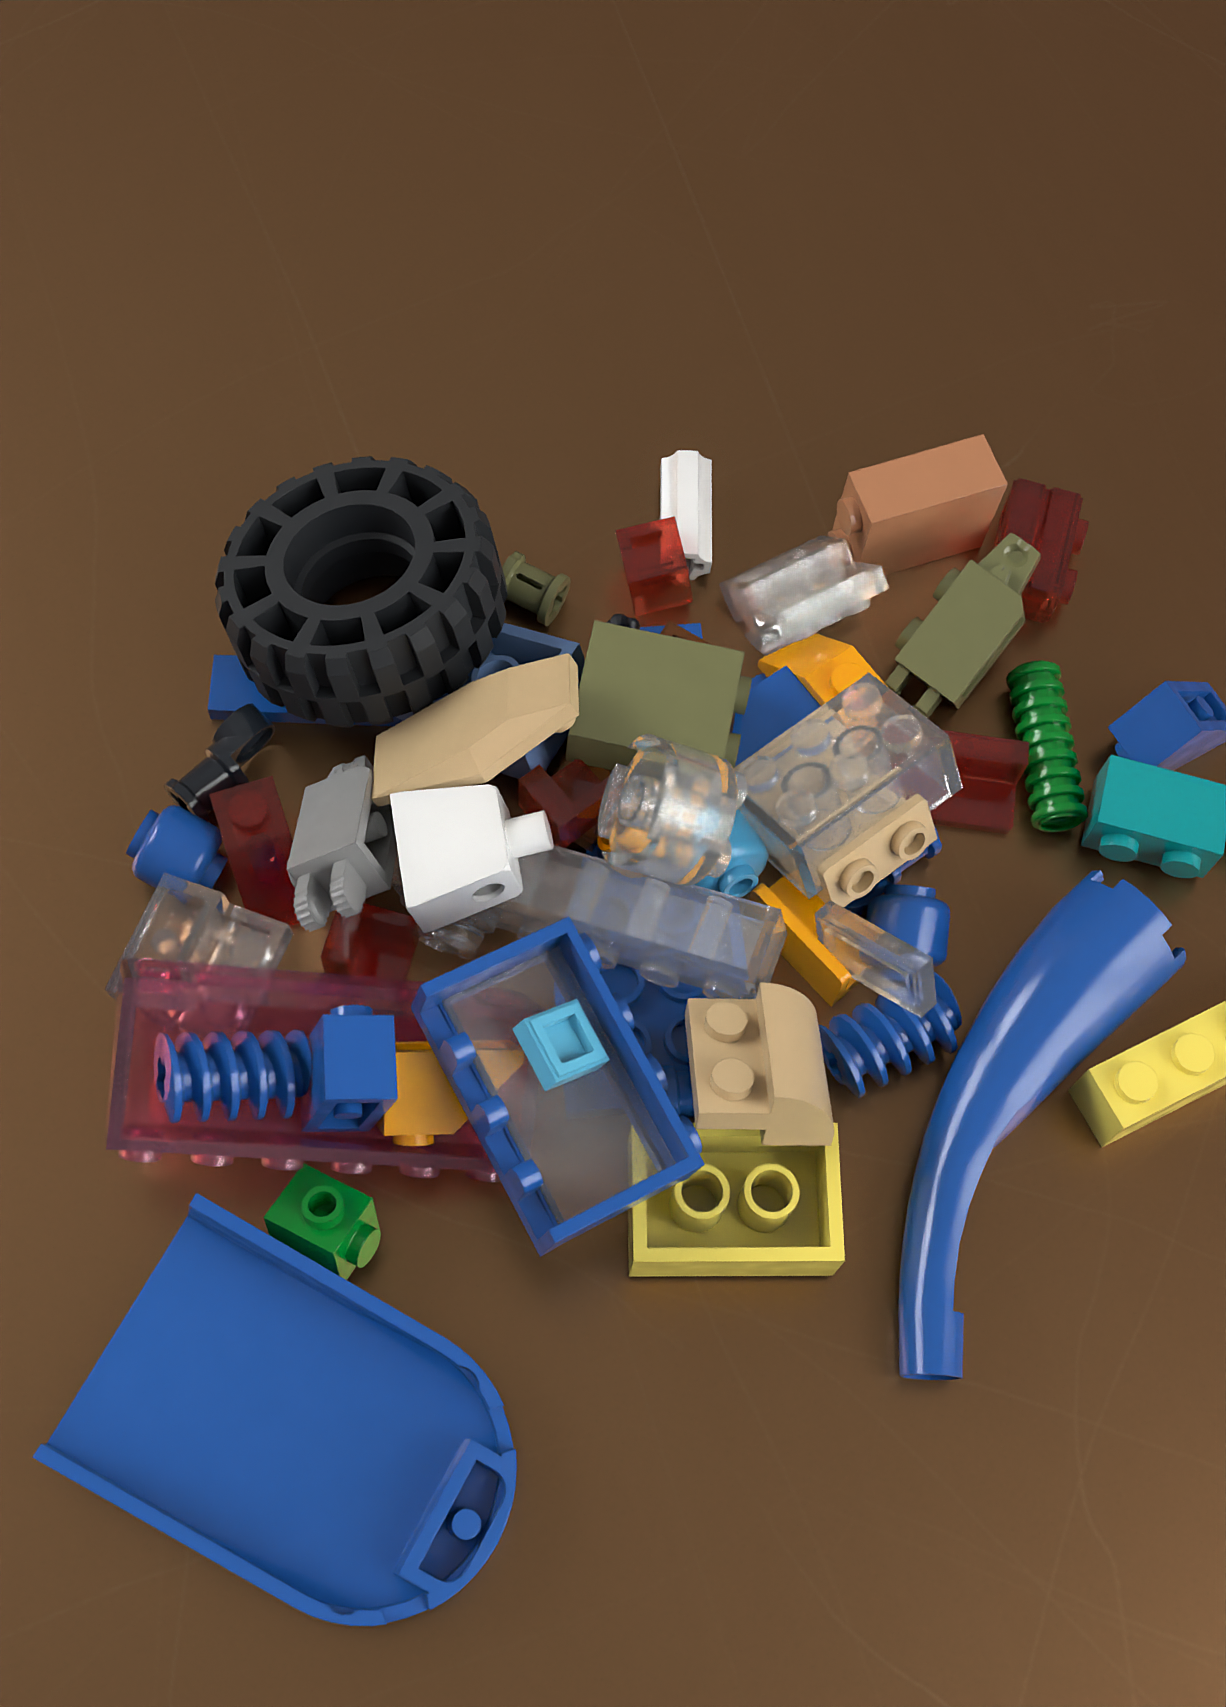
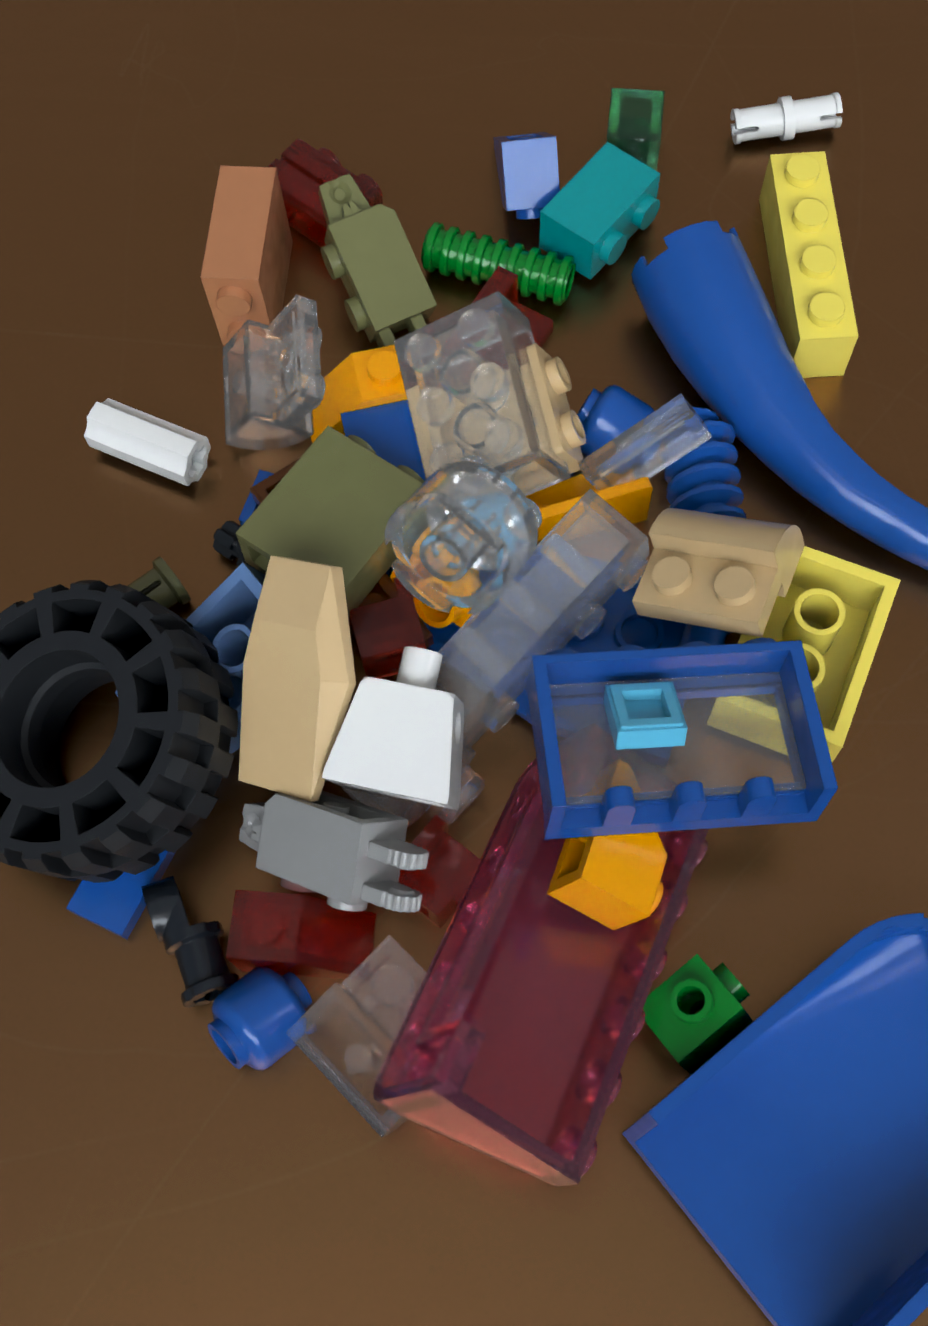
camera: 55 degrees left, 0 degrees up
blue piece [153,1029,312,1123] -> none
blue brick [300,1005,398,1132] -> none
clear red panel [615,516,693,616] -> none

